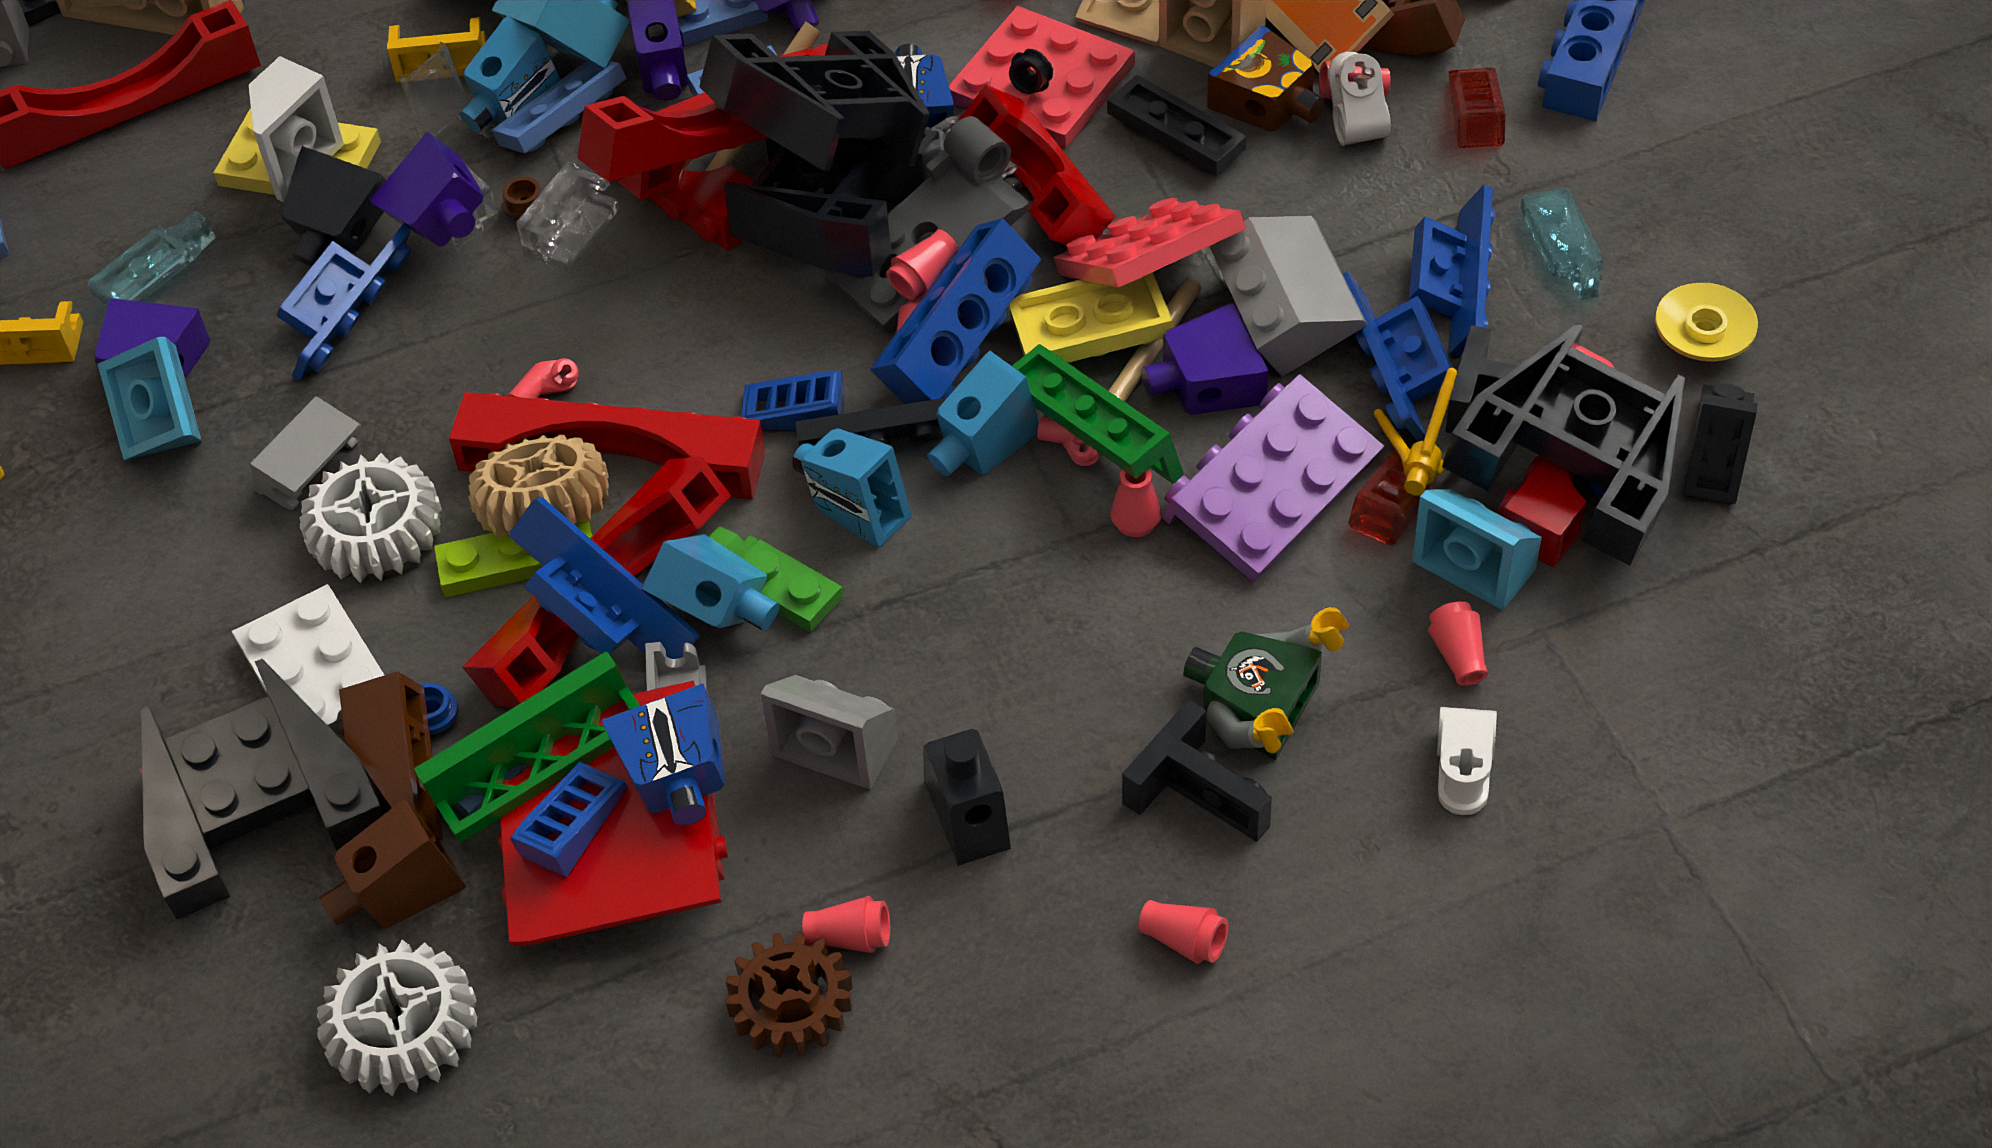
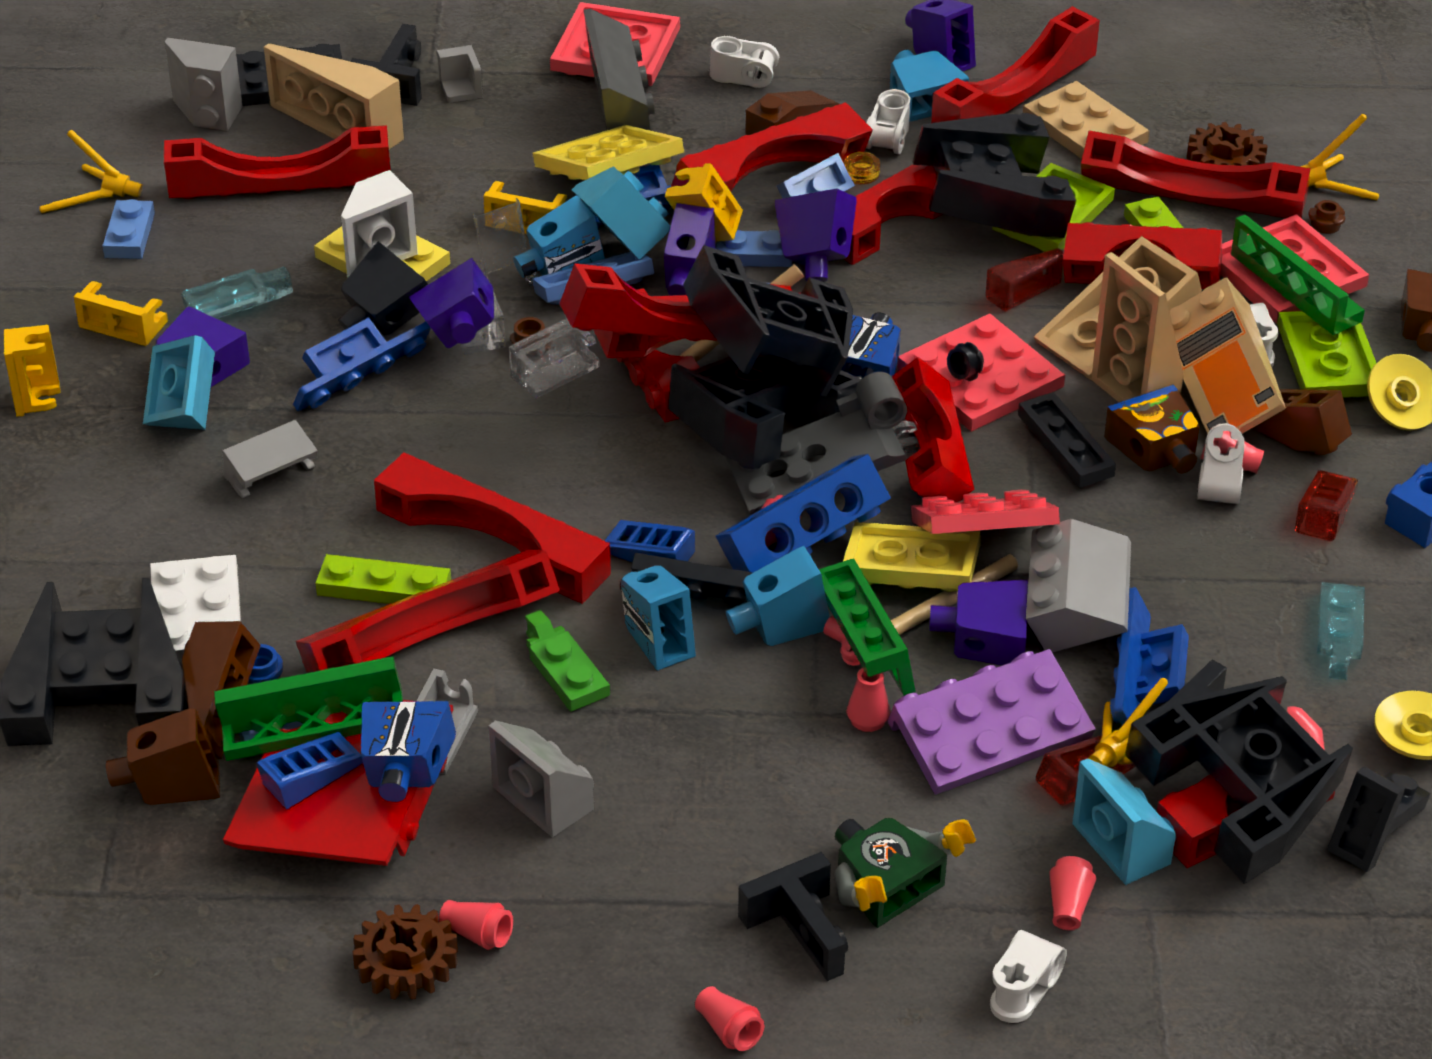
camera: 20 degrees right, 10 degrees down
white gear [300,453,442,583] -> none
white gear [317,939,477,1097] -> none
tan gear [468,435,609,540] -> none
coral arm [507,358,579,399] -> none
blue bracket [509,497,699,659] -> none
dark azure torso [642,534,779,631] -> none
coral cone [886,229,958,300] -> none
black torso [923,729,1011,866] -> none
blue bracket [1409,185,1495,357] -> none

